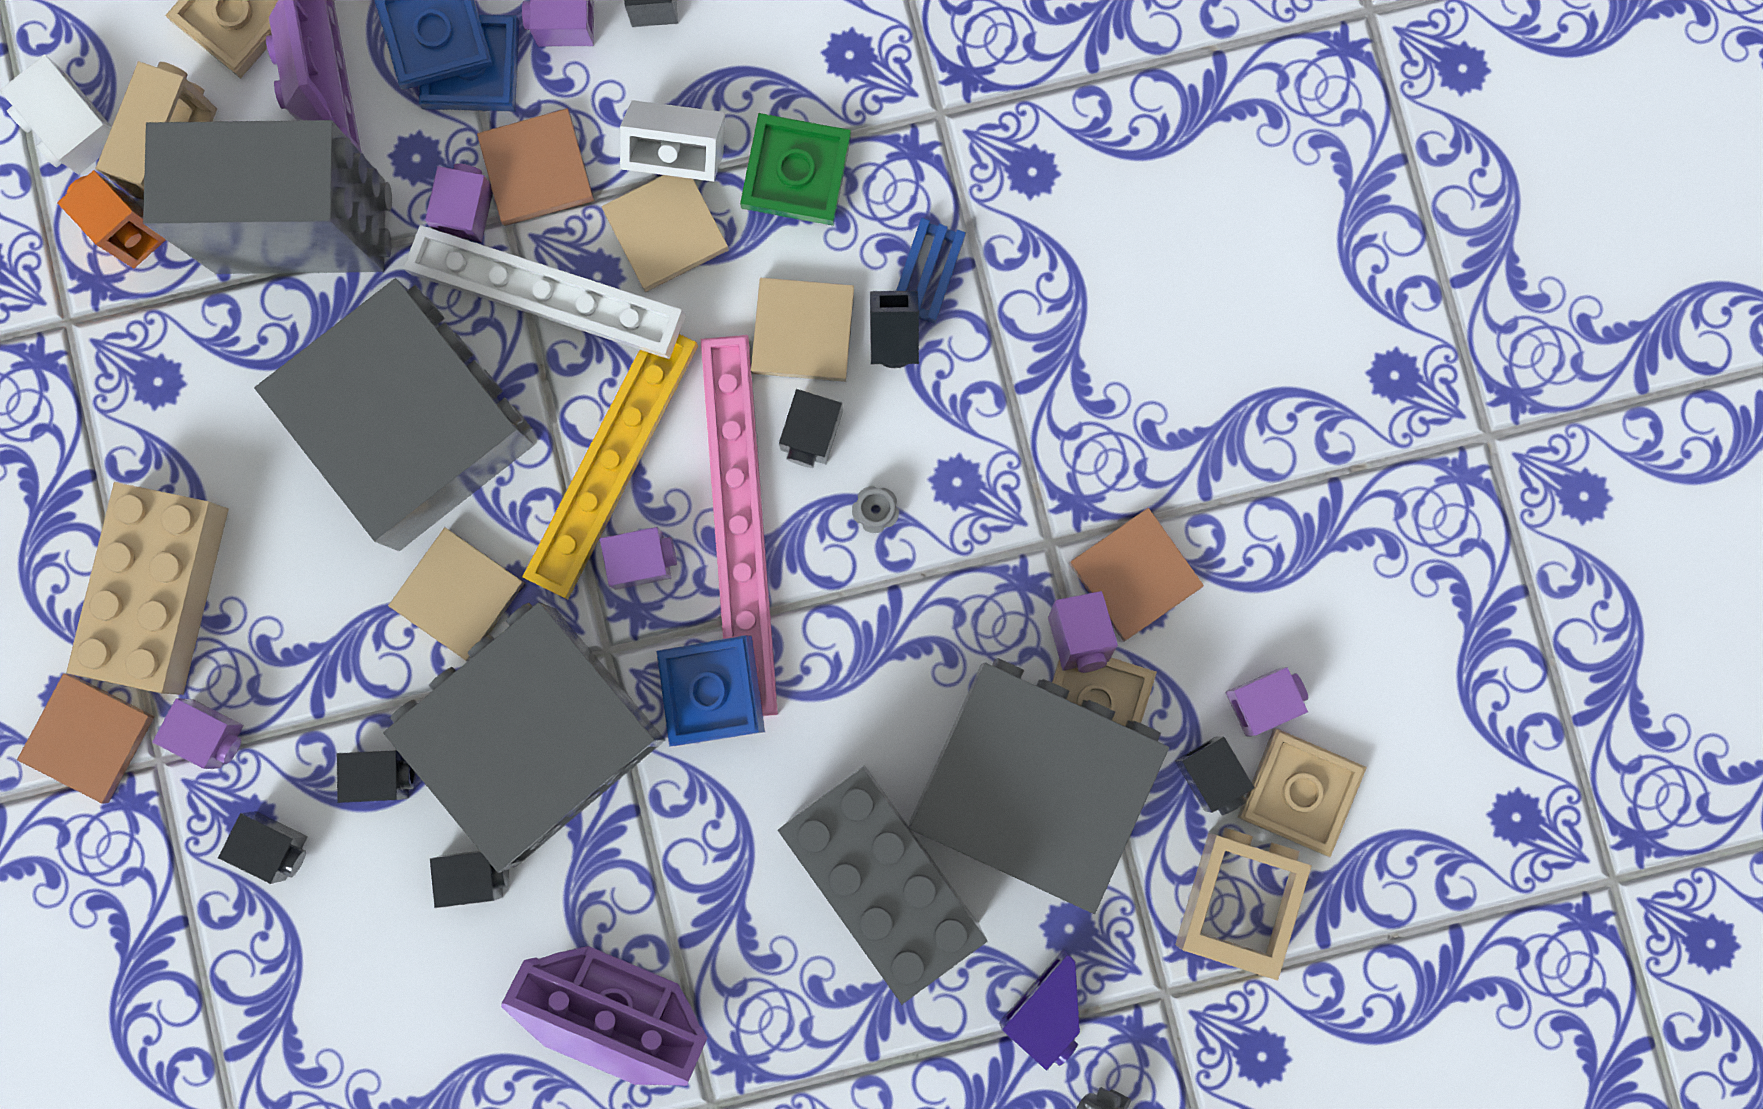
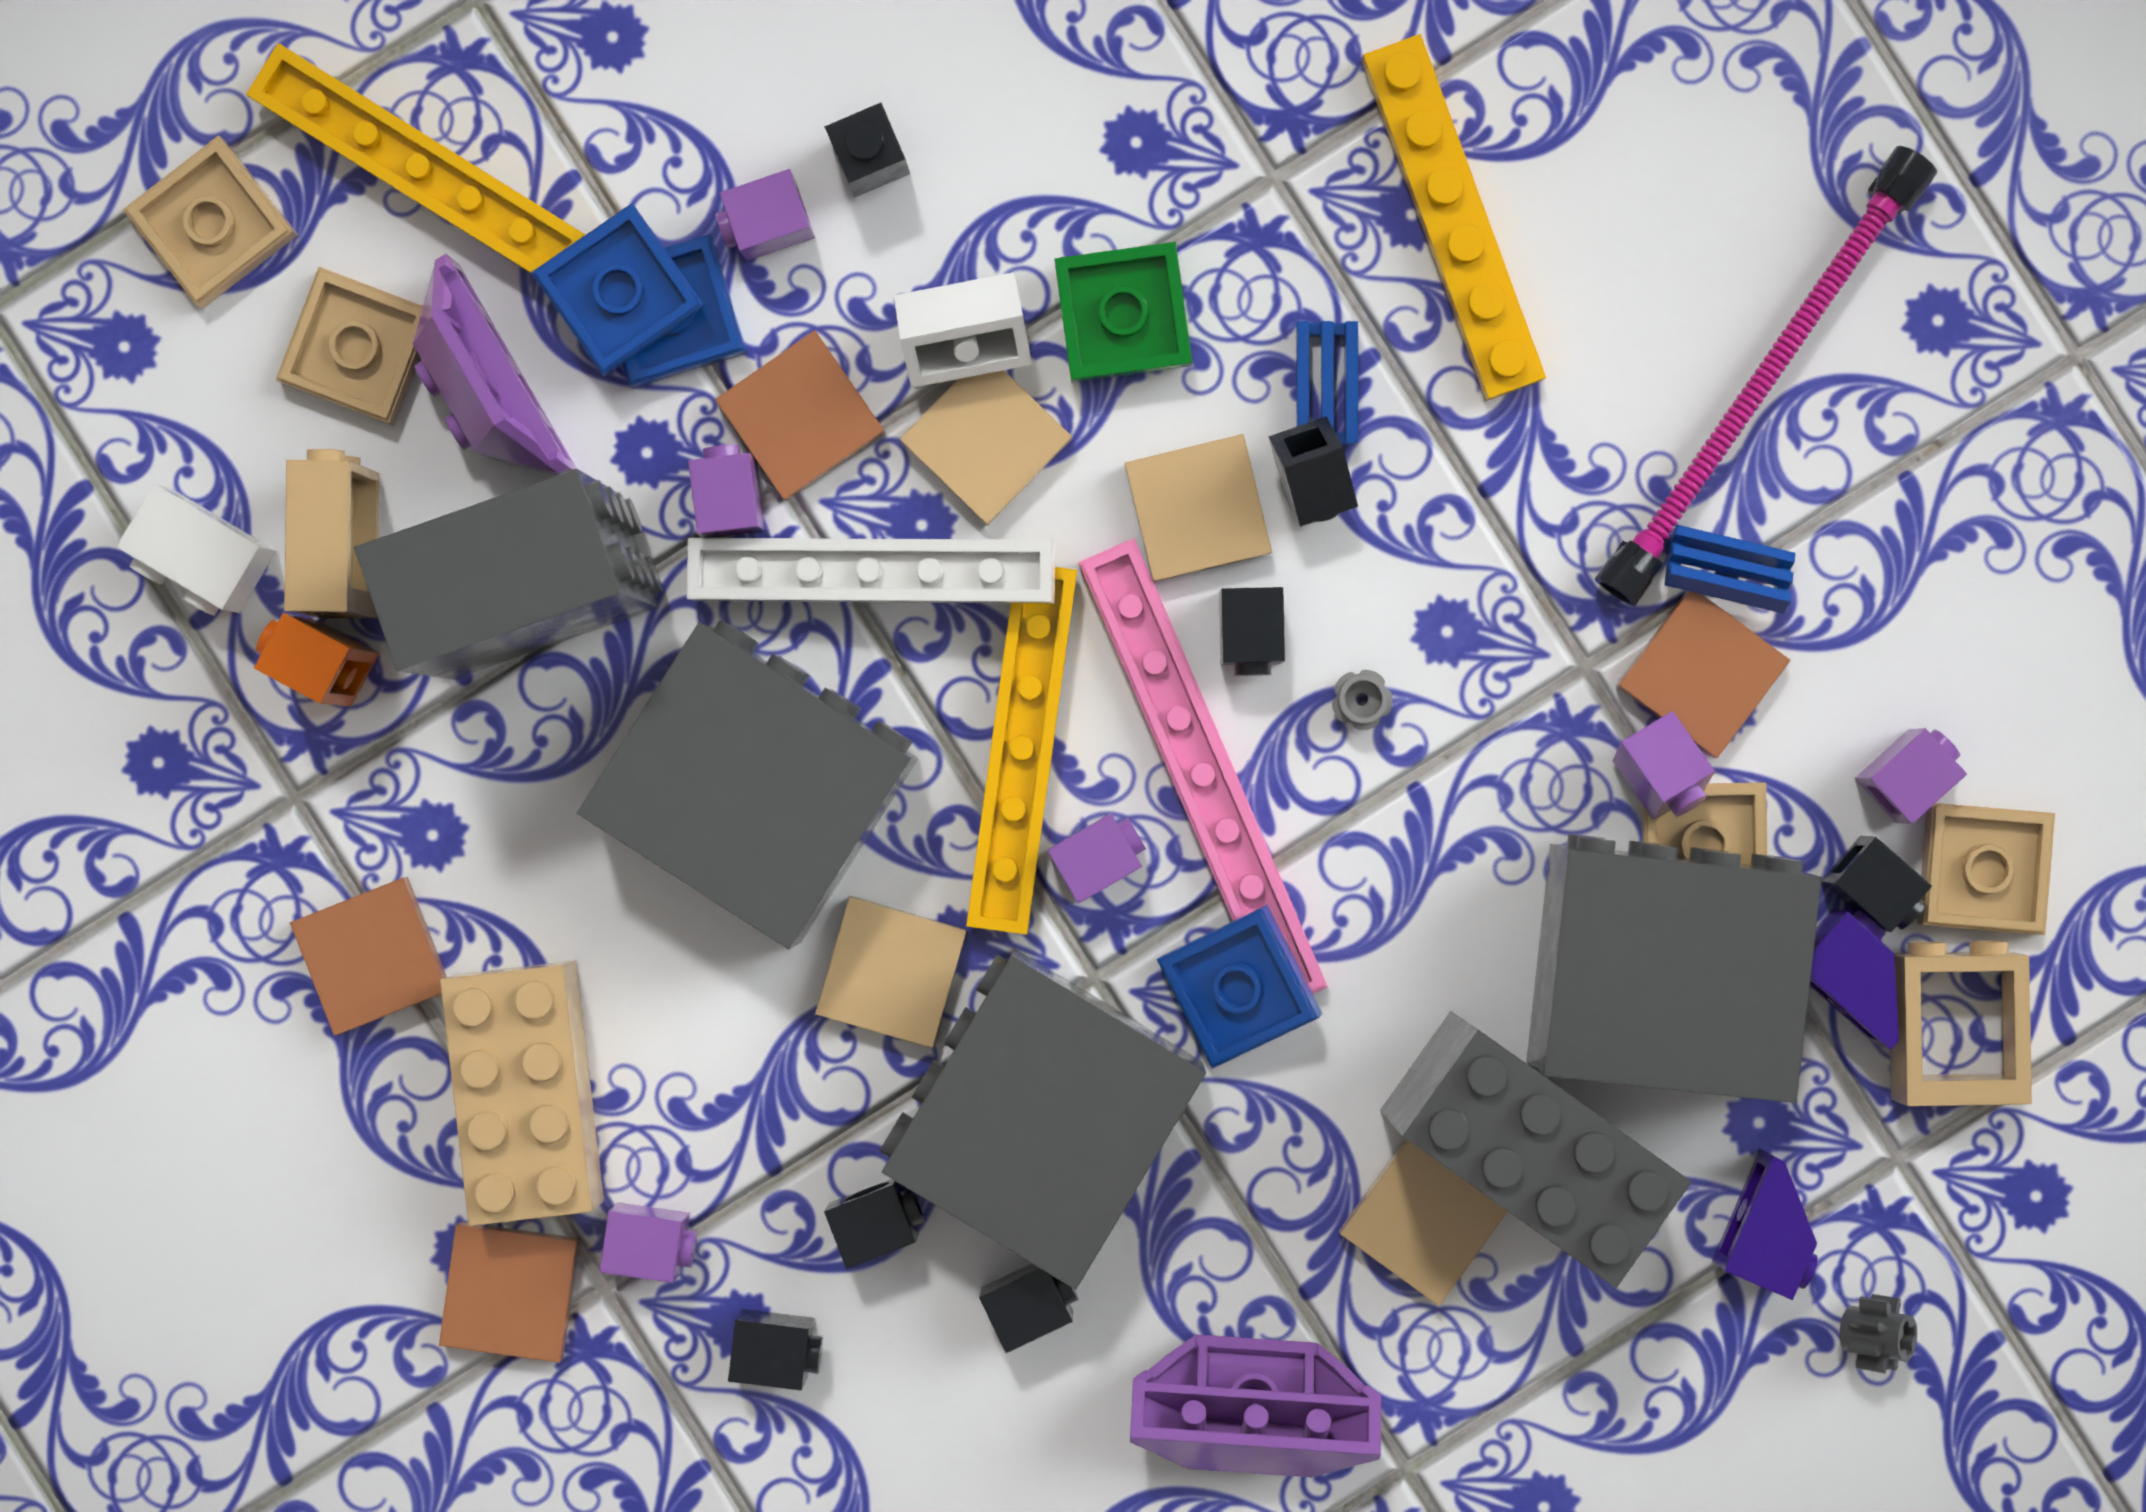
camera: 20 degrees left, 5 degrees up
none -> nougat tile [290,877,447,1036]
none -> tan tile [1339,1138,1508,1306]
none -> yellow plate [1361,33,1546,401]
none -> dark pink hose [1595,146,1937,606]
none -> blue tile [1664,525,1796,614]
none -> dark purple slope [1810,909,1899,1050]

